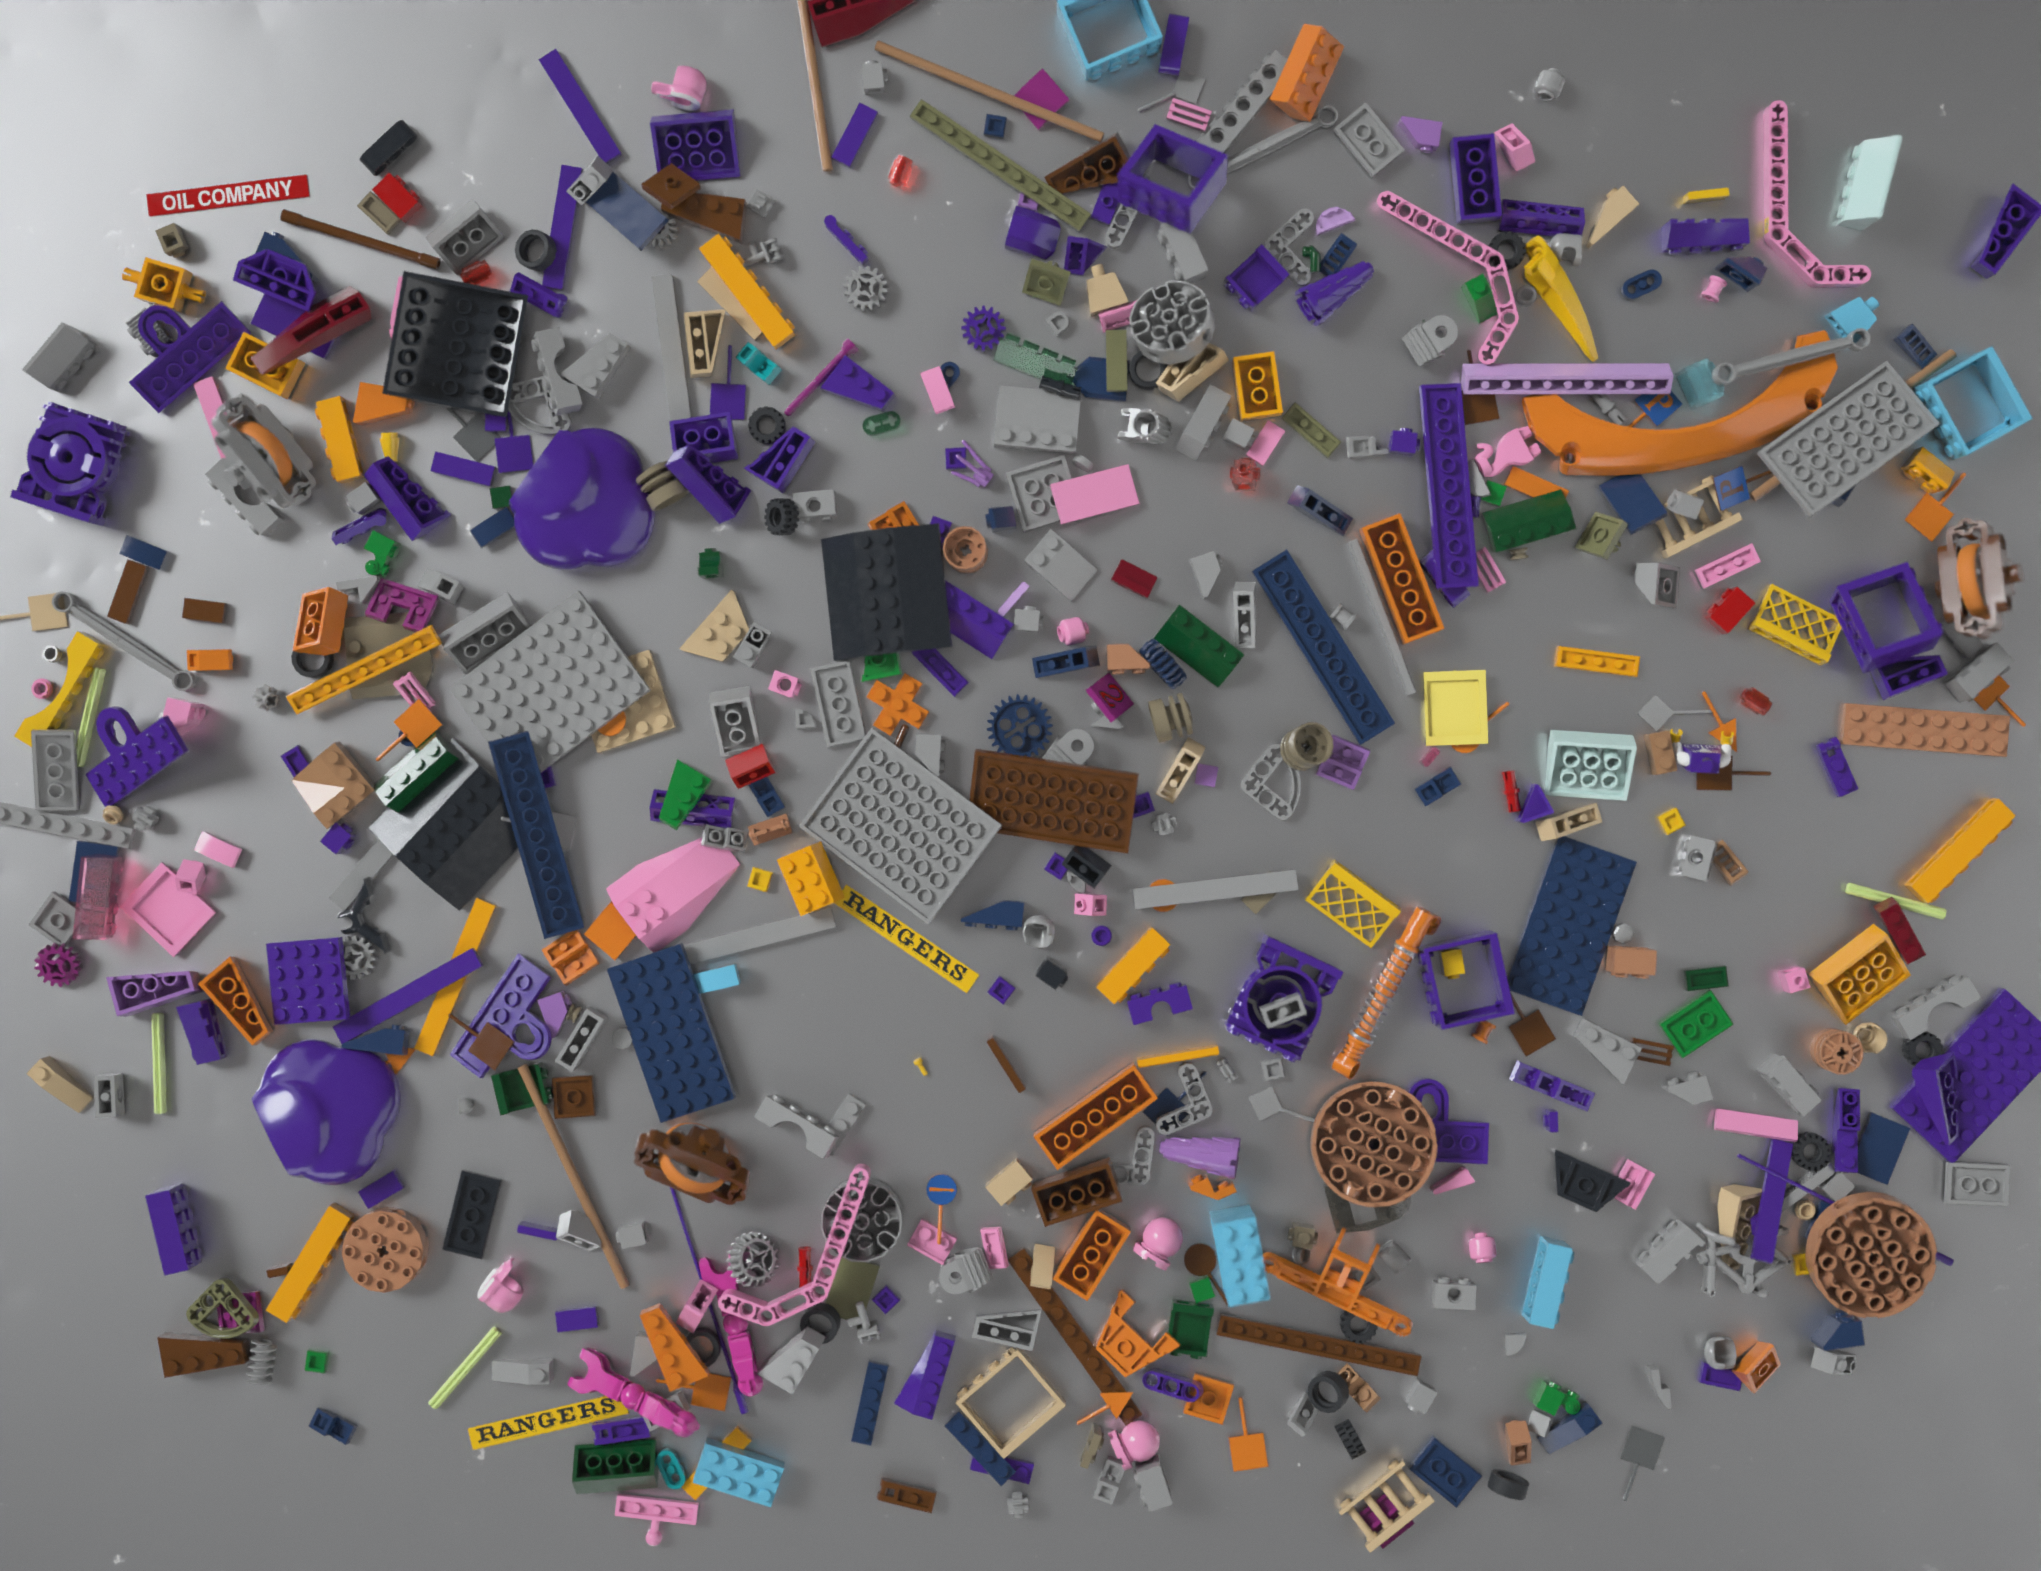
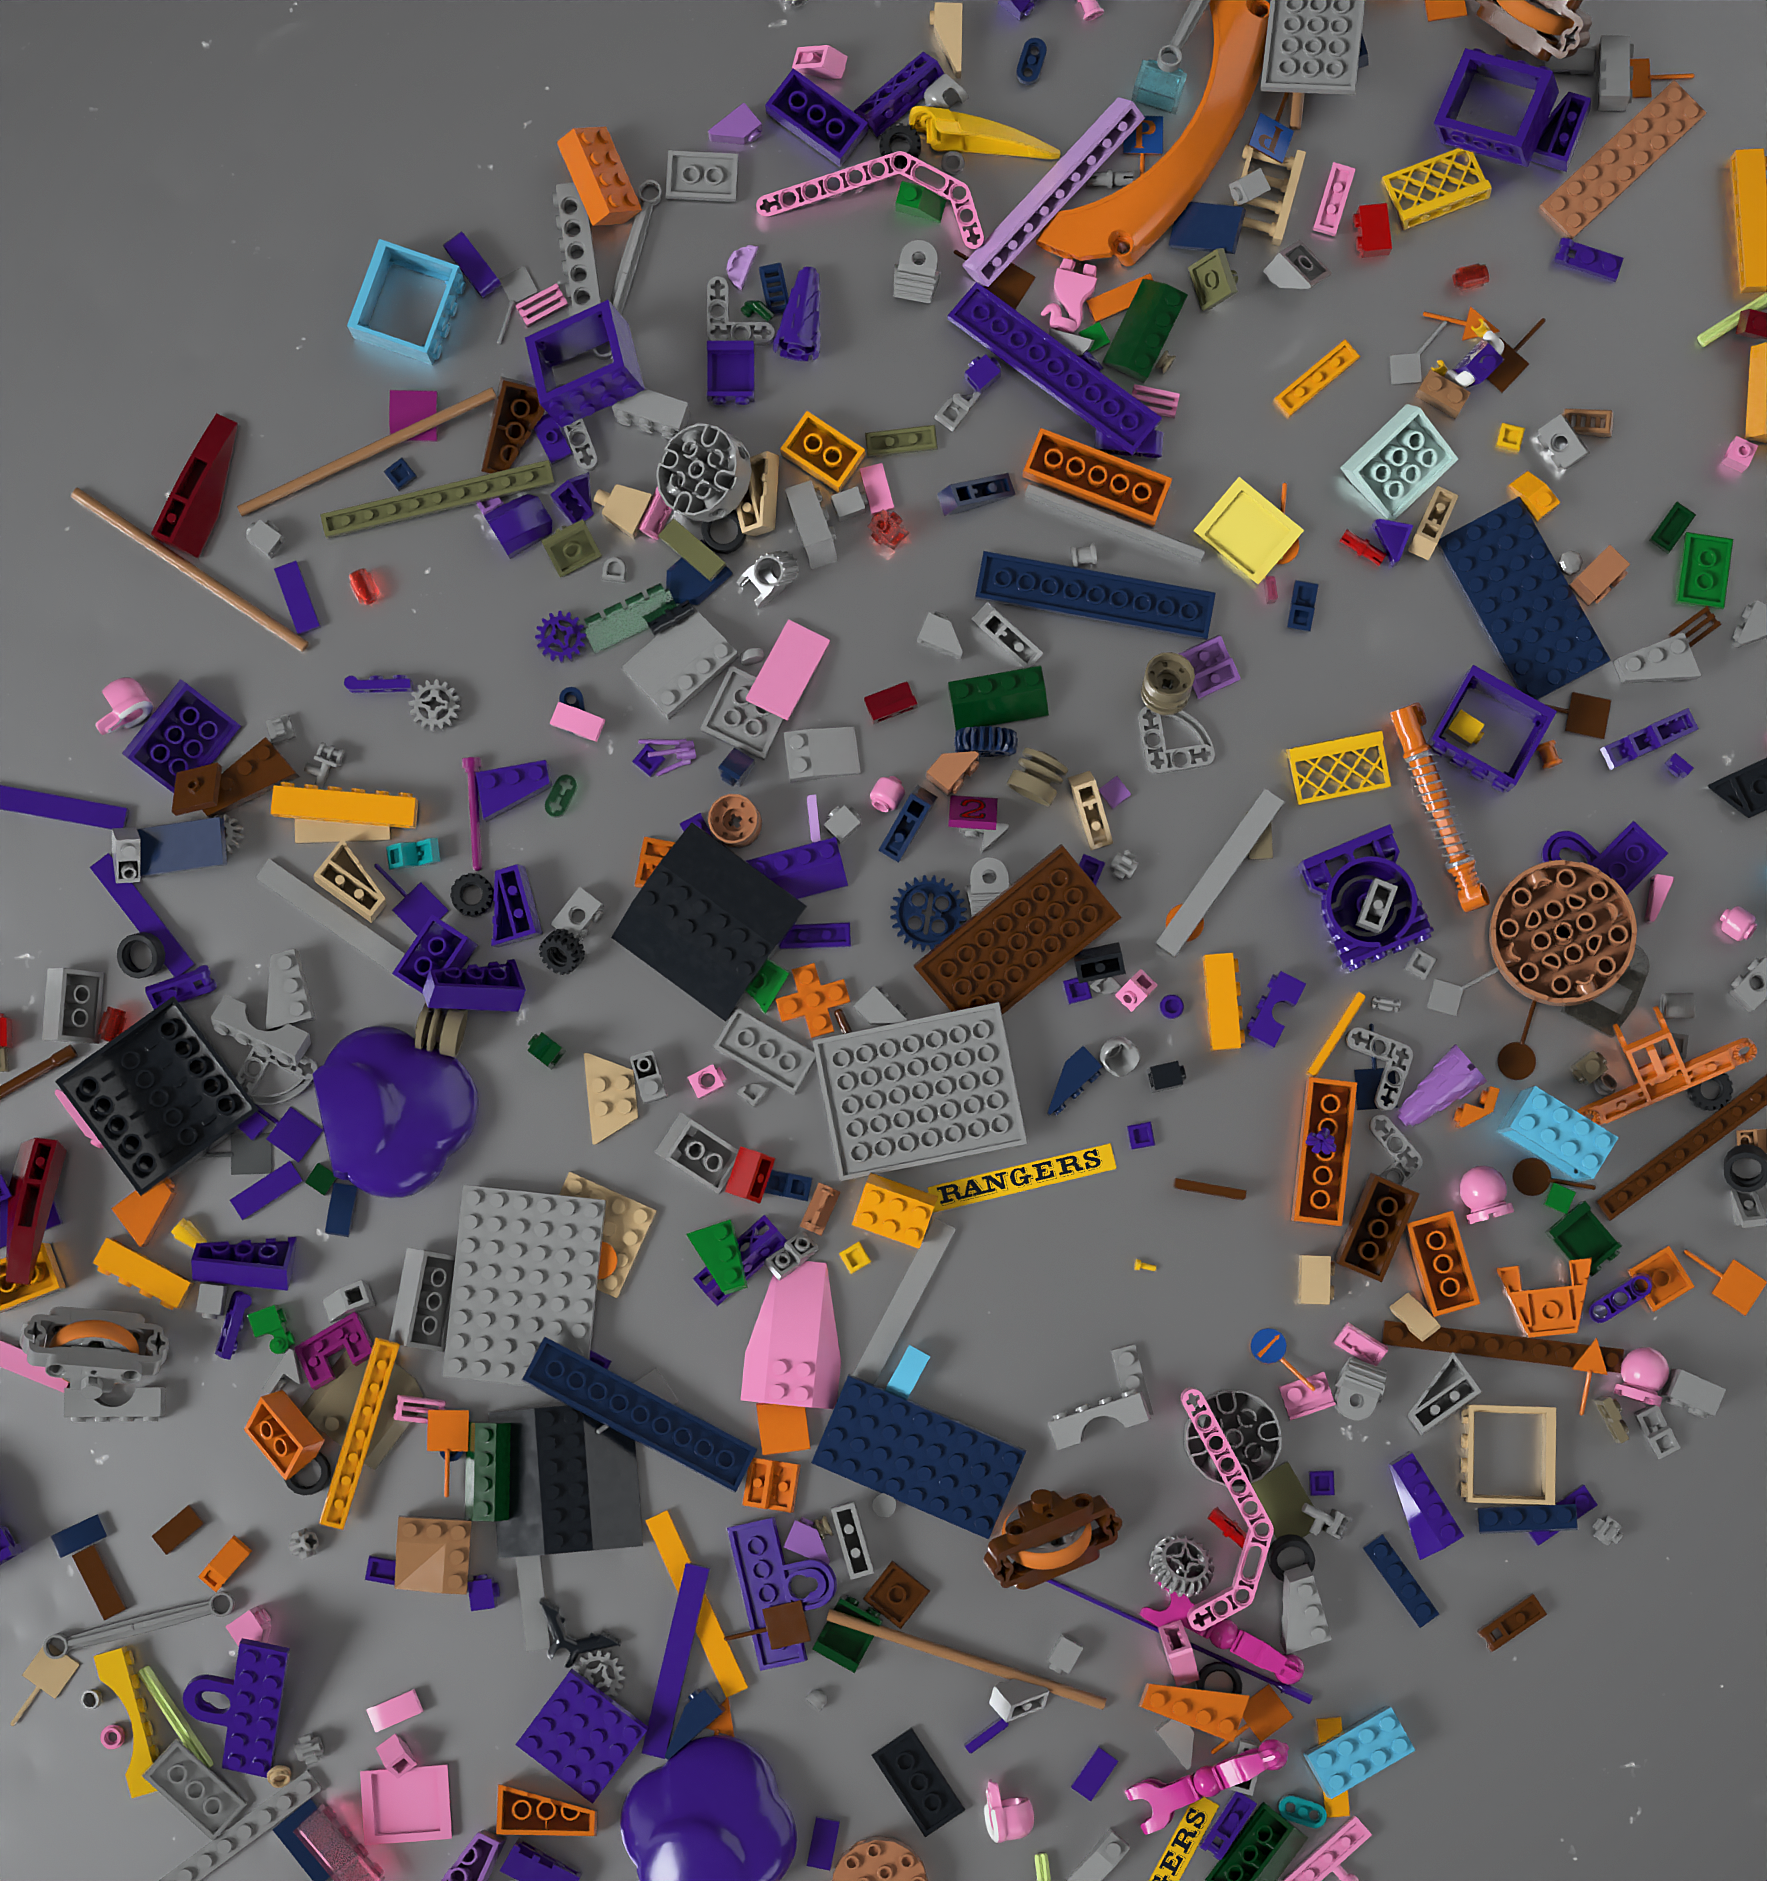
camera: 45 degrees left, 5 degrees down
none -> dark purple plant [1305,1128,1337,1154]
none -> reddish brown piece [1497,1000,1537,1080]
none -> light orange slope [1508,471,1561,522]

